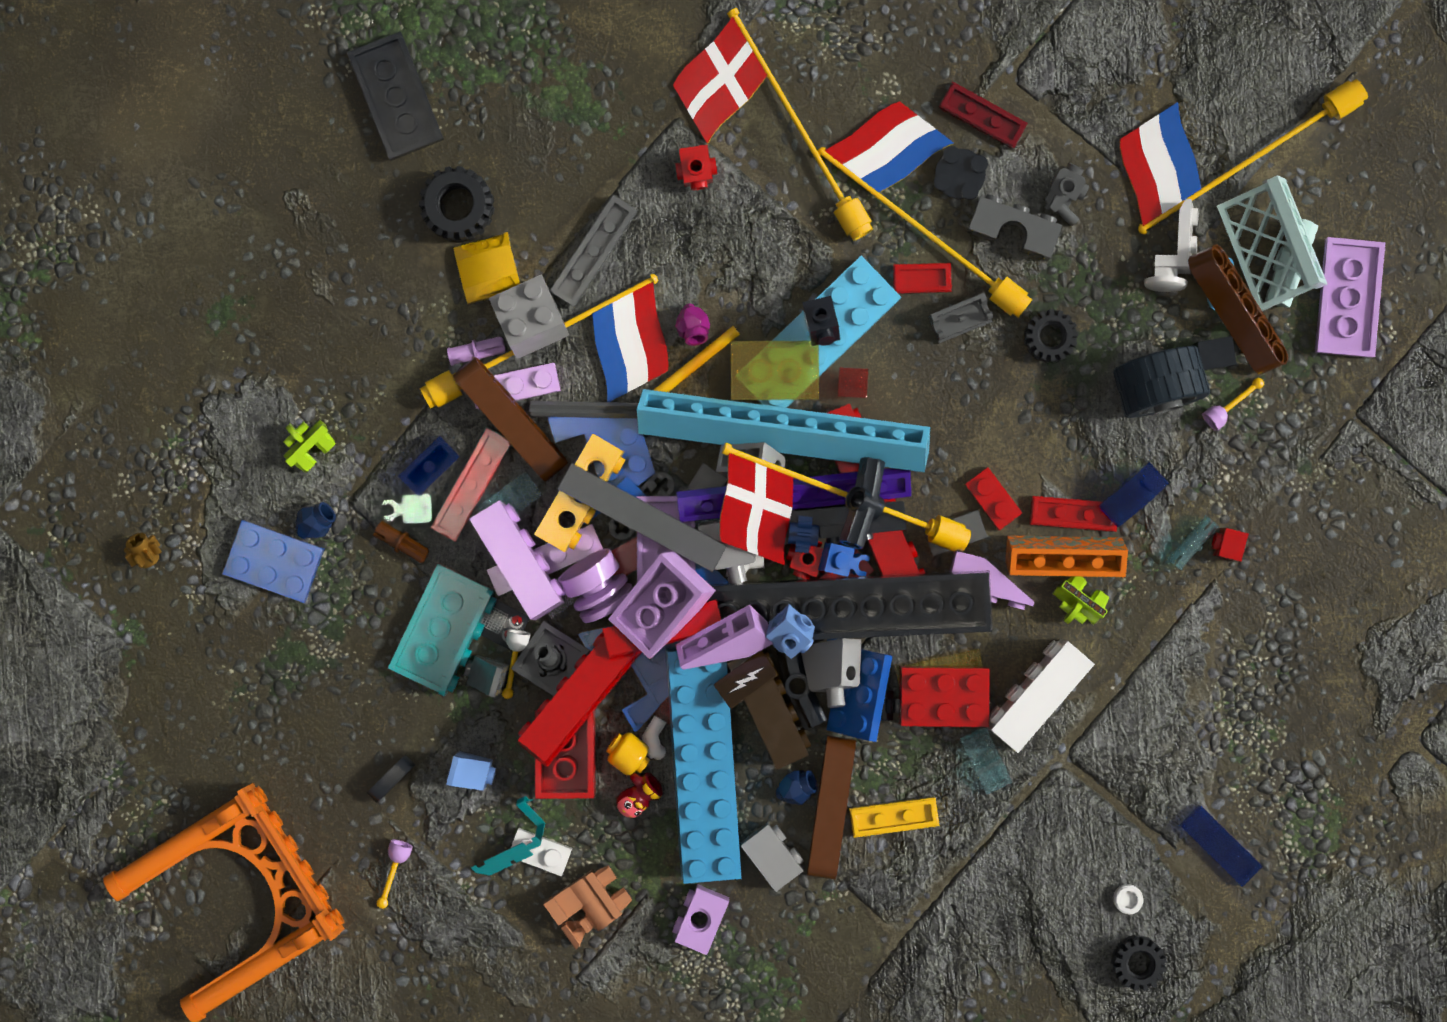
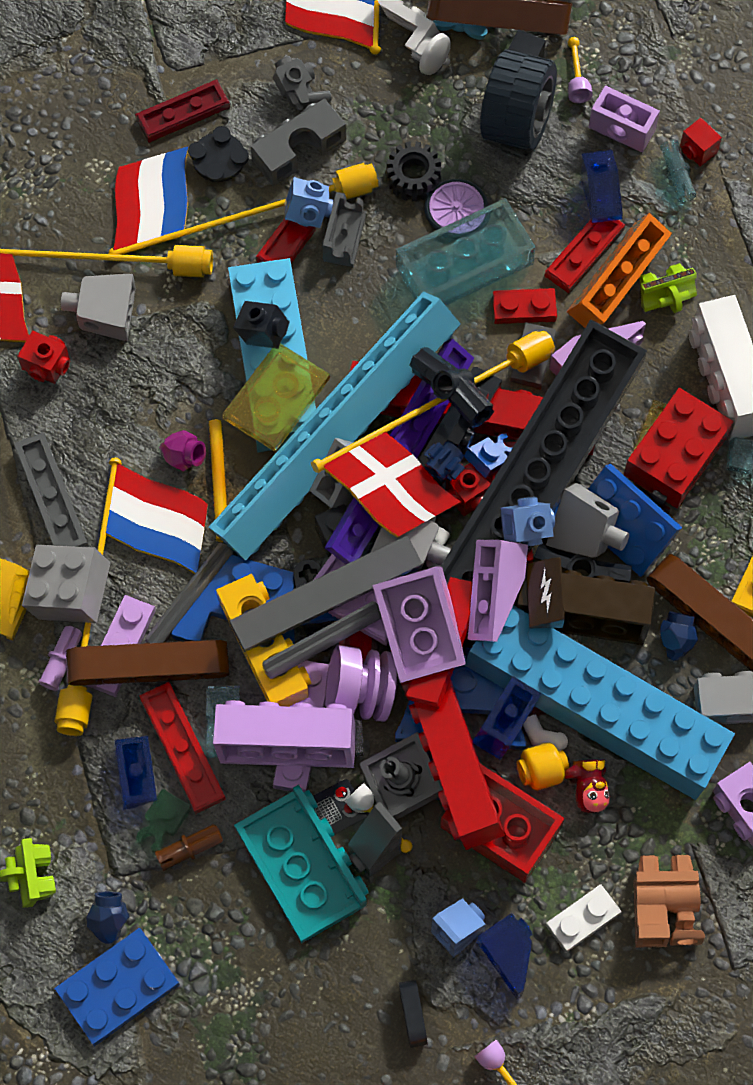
camera: 55 degrees left, 20 degrees down
teal piece [471,796,545,875] -> none
clear red tile [837,367,868,399] -> none
none -> light grey torso [61,274,136,341]
none -> dark grey axle [262,601,382,679]
none -> medium blue brick [285,177,333,228]
none -> clear light blue brick [396,198,536,305]
none -> lavender wheel [424,179,489,237]
none -> clear blue slope [472,676,541,760]
none -> clear blue slope [477,913,533,999]
none -> lavender brick [589,86,660,153]

